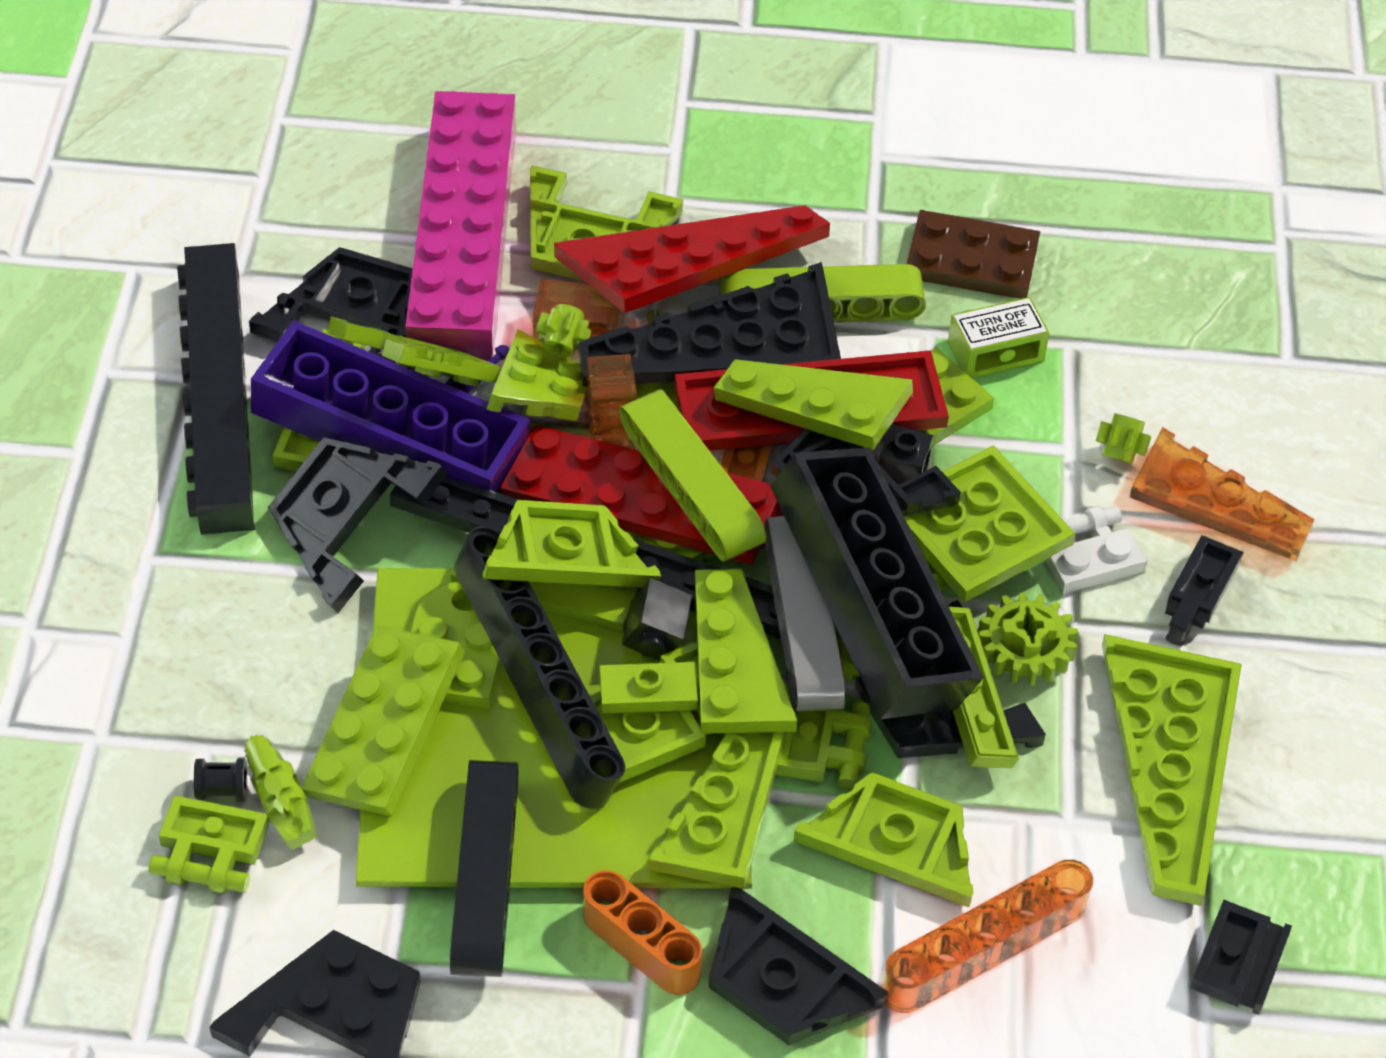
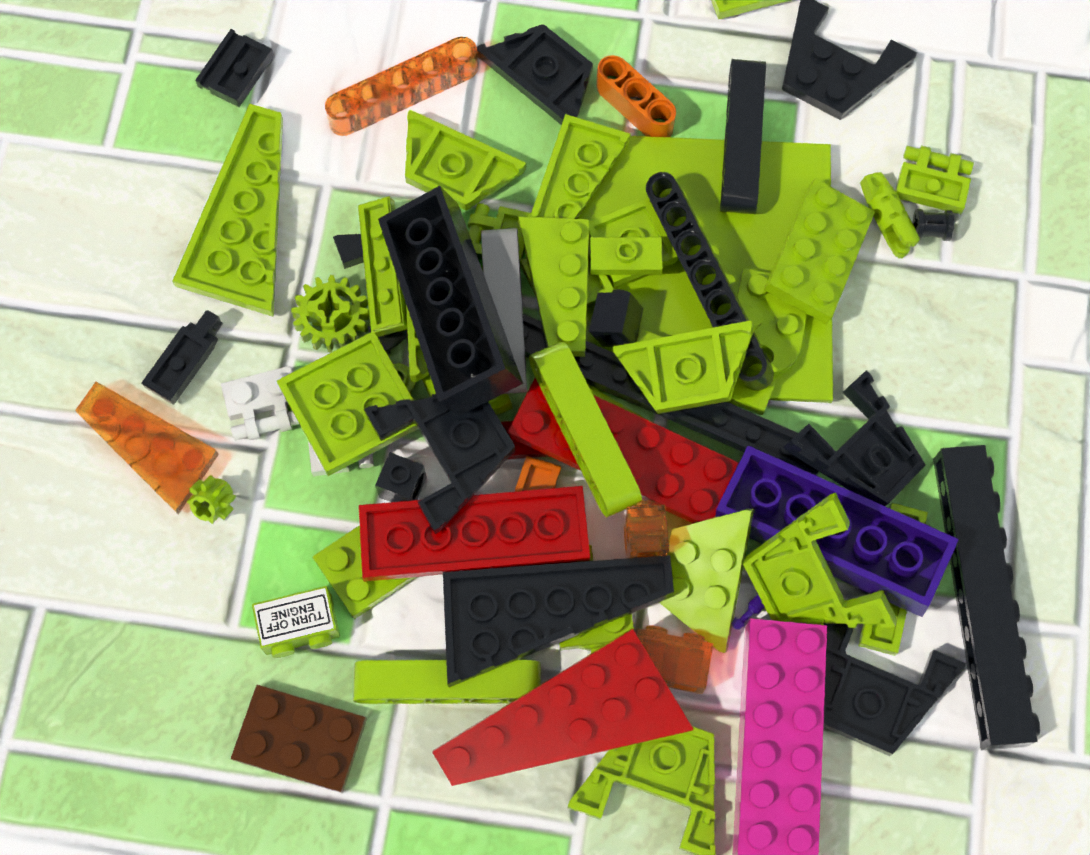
camera: 175 degrees left, 20 degrees up
lime gear [536,304,591,358] -> none
lime wing [714,359,913,450] -> none

